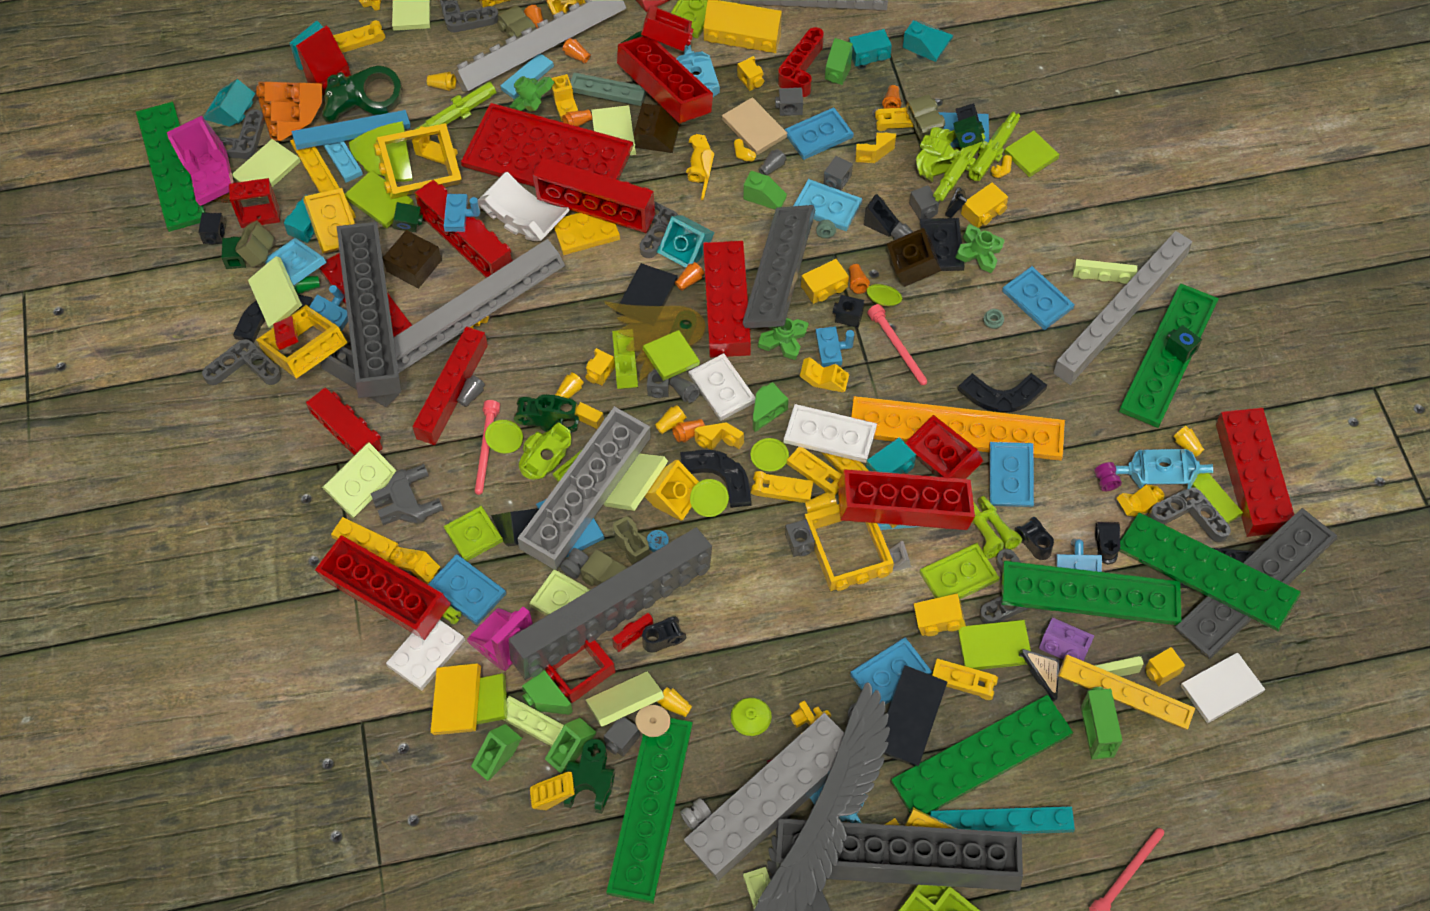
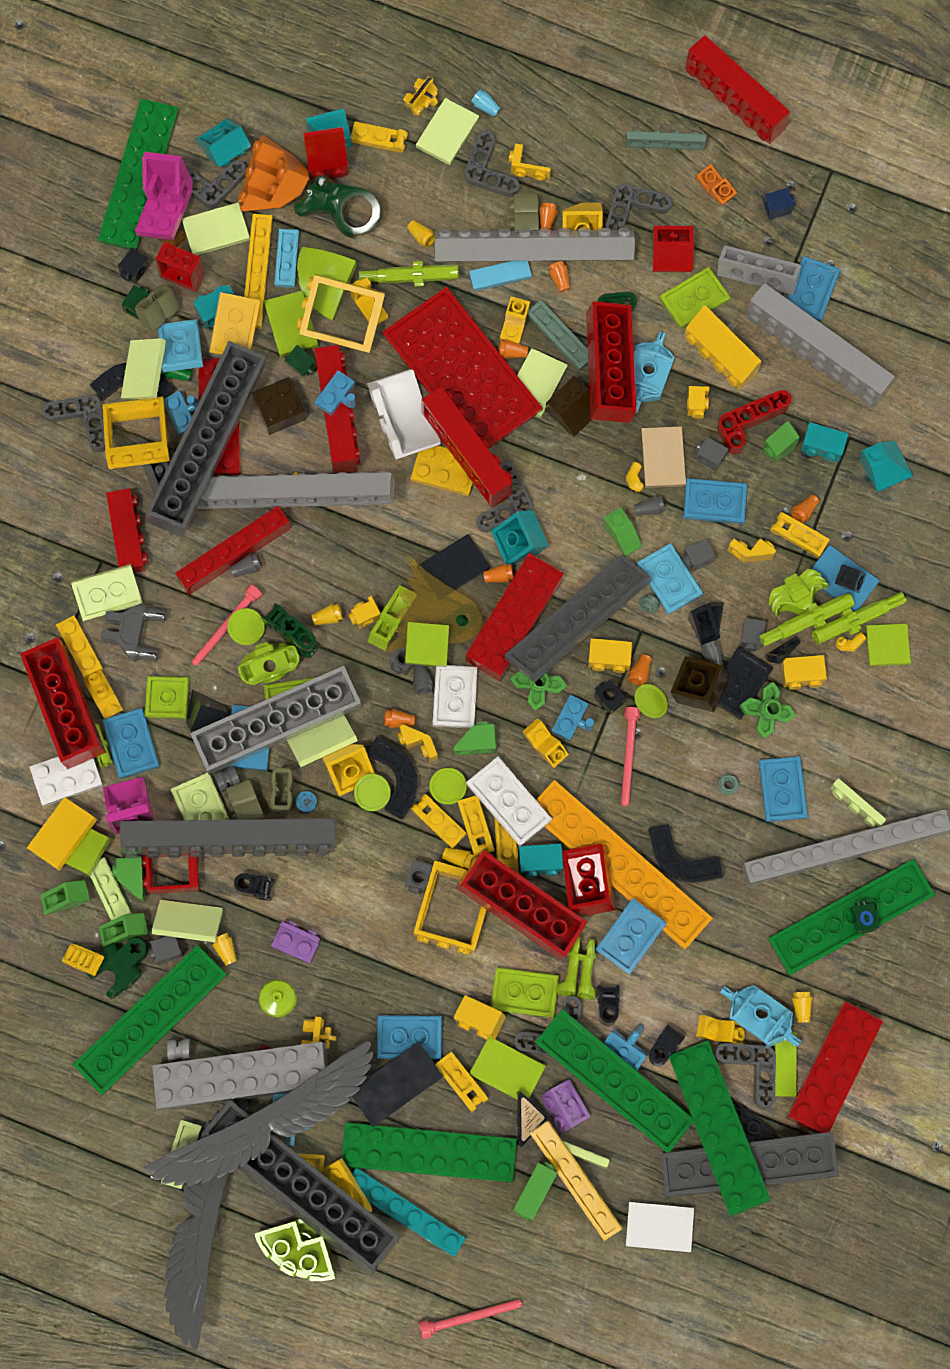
camera: 30 degrees right, 15 degrees up
red plate [273,316,299,350] -> none
dark azure tile [292,110,410,150] -> none
bright green plant [510,76,554,111] -> none
yellow piece [576,402,604,429] -> none
red plate [612,613,653,652] -> none
tan piece [636,705,670,737] -> none
red window [641,5,694,51] -> none
yellow cone [655,405,687,434] -> none
yellow animal [686,134,714,200] -> none
light grey slope [889,541,911,571] -> none
olive brick [906,94,945,140] -> none
dark green brick [953,115,985,149] -> none
magenta wheel [1094,462,1122,492] -> none
yellow brick [1145,647,1185,687] -> none
none -> medium lavender bracket [271,920,321,964]

